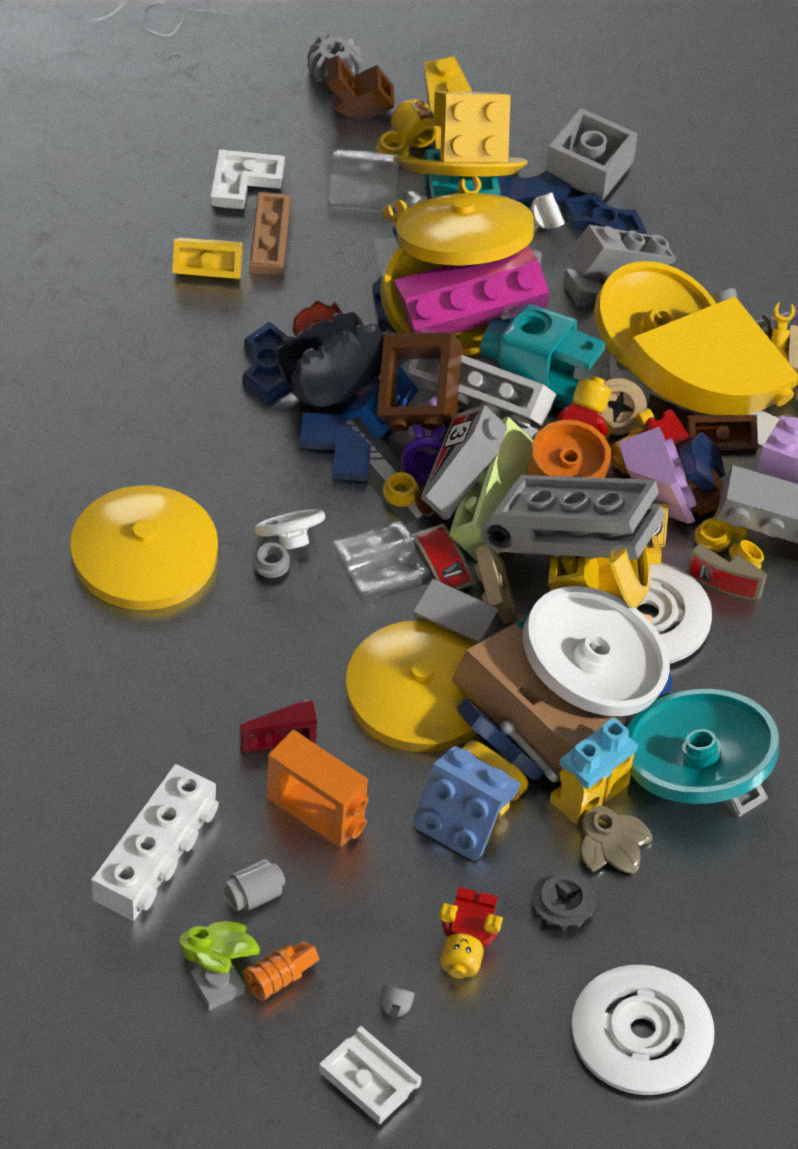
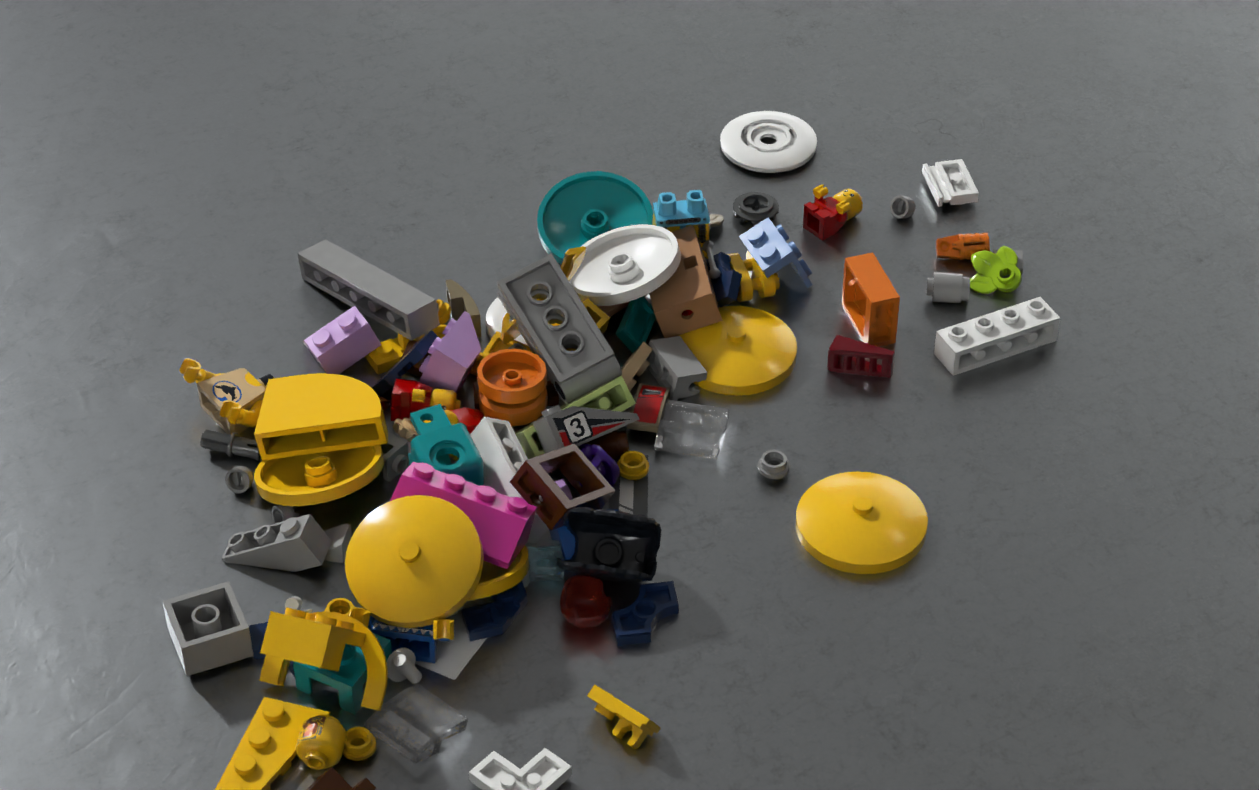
camera: 140 degrees left, 10 degrees down
medium nougat tile [249,192,291,276] -> none
white piece [254,509,325,550] -> none
dark blue tile [300,412,371,481] -> none
dark blue tile [562,193,648,234] -> none

